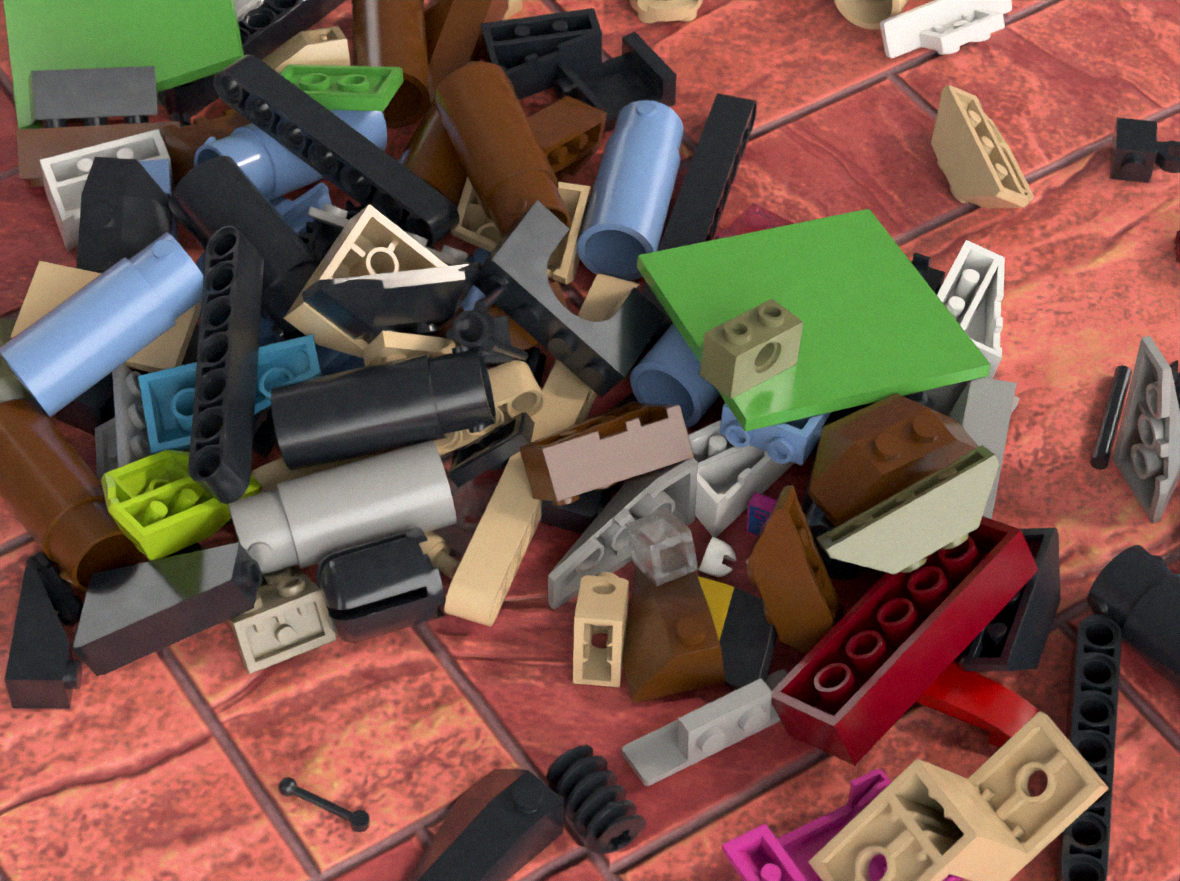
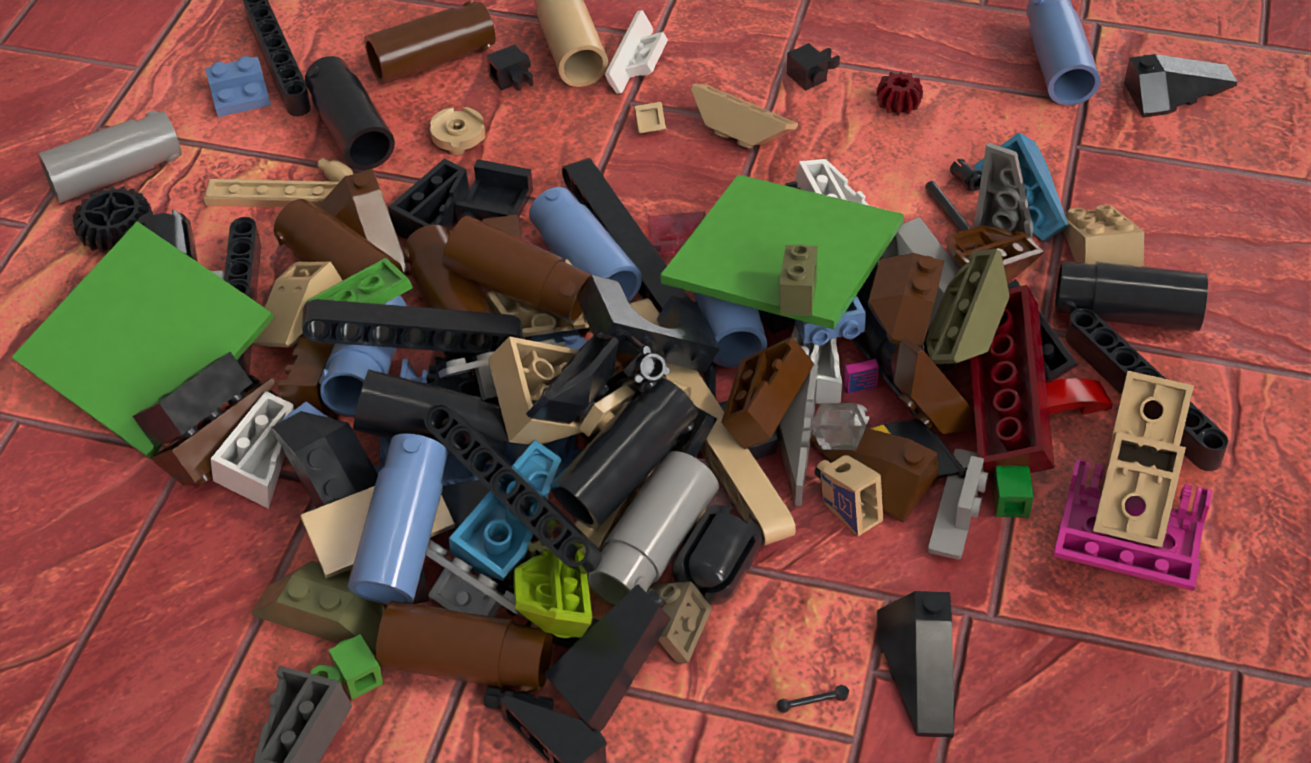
camera: 40 degrees left, 0 degrees up
black piece [546,744,646,854] -> none
none -> tan plate [633,102,666,134]
none -> reddish brown wedge [945,226,1044,283]
none -> green panel [992,466,1034,518]

